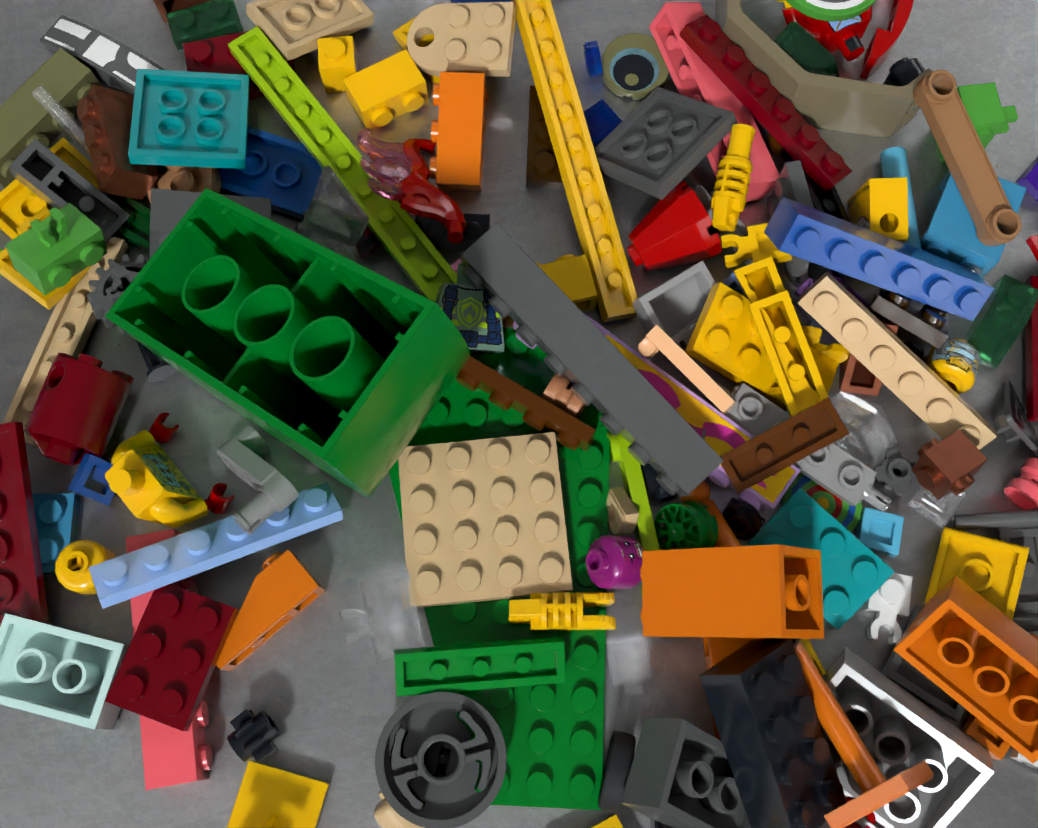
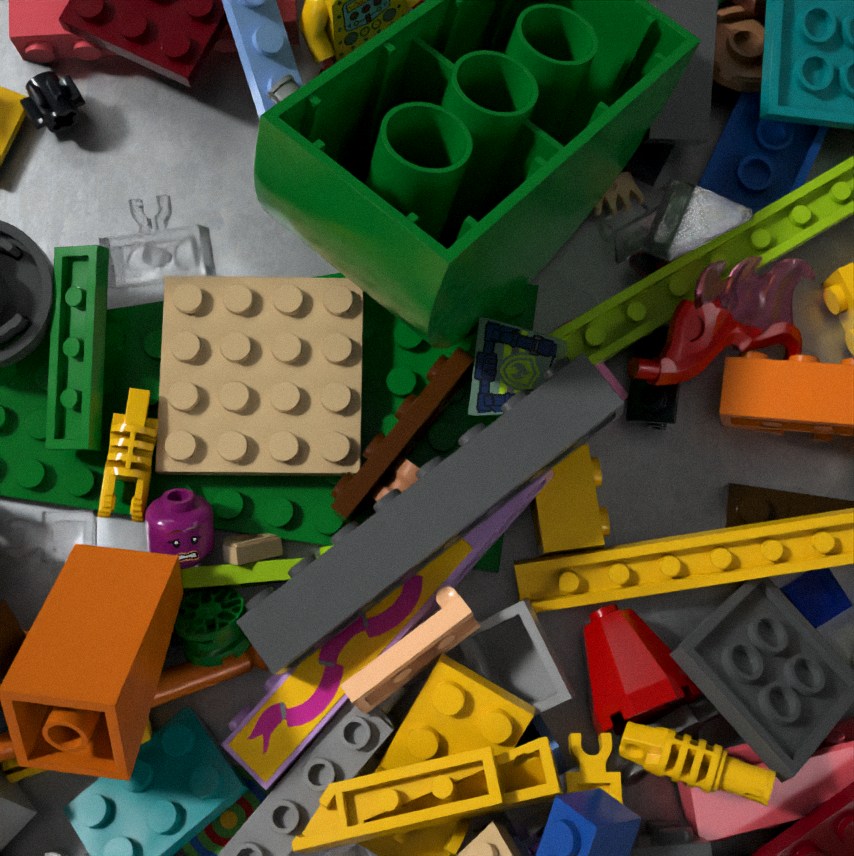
camera: 90 degrees right, 5 degrees up
orange slope [216,549,325,672] -> none
reddish brown plate [720,397,850,493] -> none
black plate [722,497,766,540] -> none

